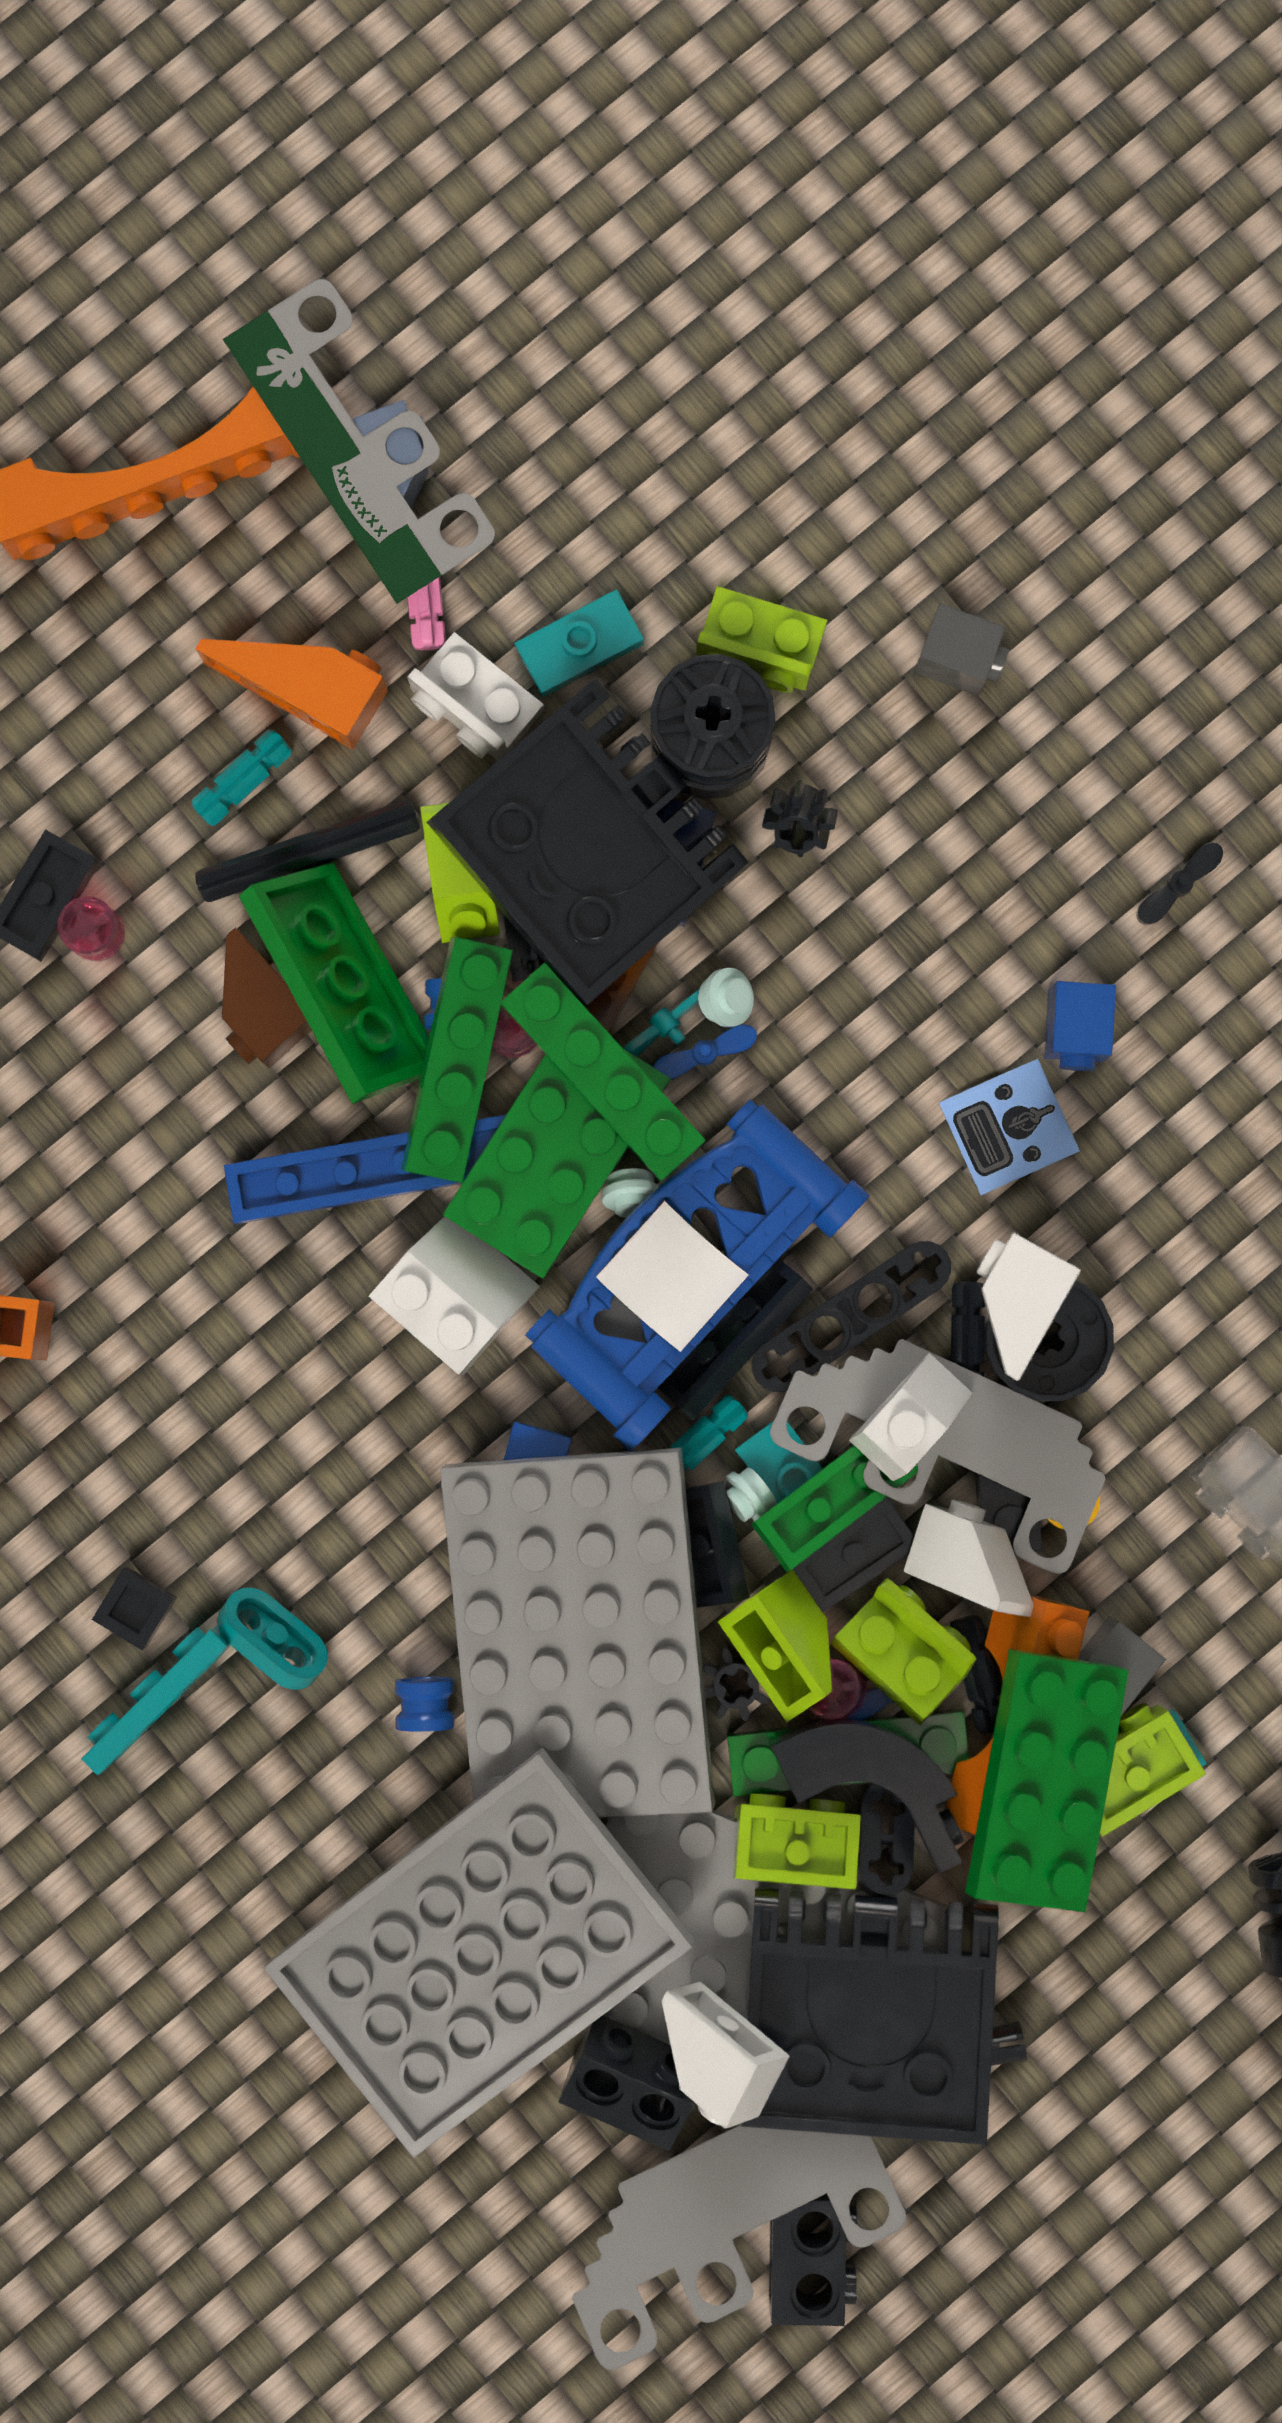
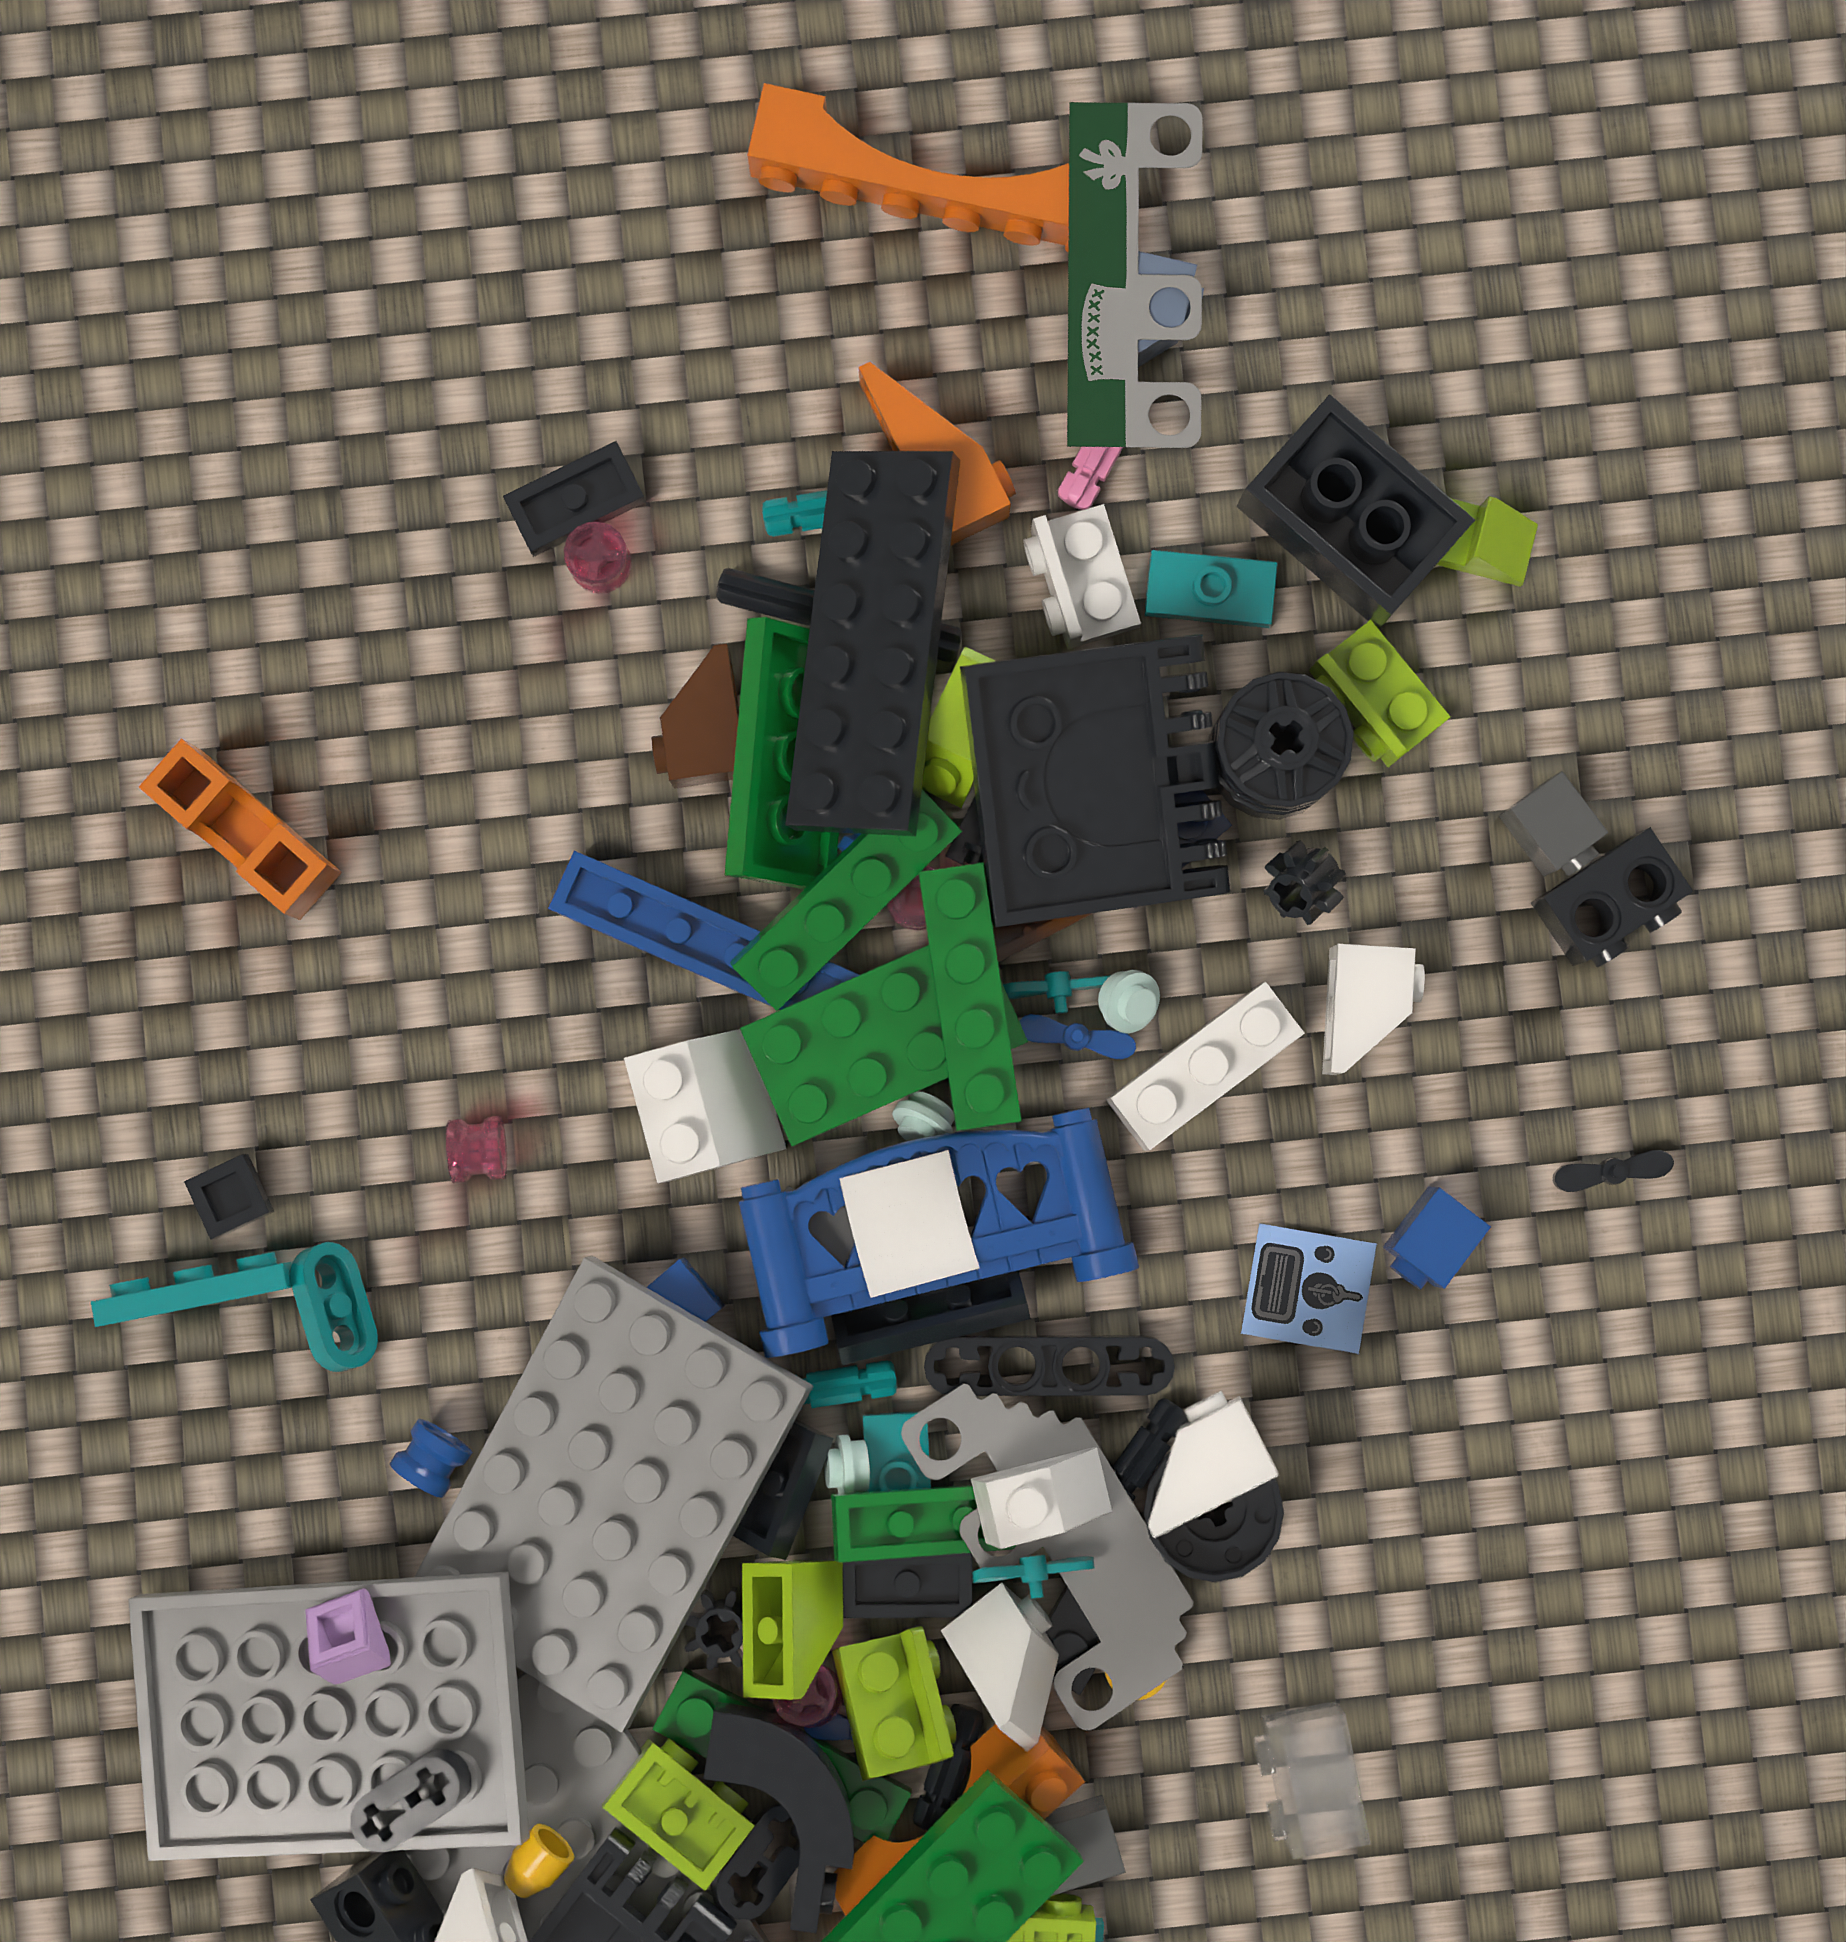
camera: 30 degrees right, 0 degrees up
none -> lavender slope [305,1588,391,1684]
none -> beam [350,1749,471,1853]
none -> clear pink wheel [446,1116,507,1183]
none -> yellow hose [503,1824,574,1898]
none -> black plate [786,451,960,836]
none -> teal piece [972,1555,1095,1599]
none -> white brick [1106,982,1305,1151]
none -> black slope [1236,394,1475,629]
none -> white slope [1322,944,1425,1075]
none -> lime slope [1436,496,1538,587]
none -> black brick [1531,827,1694,968]

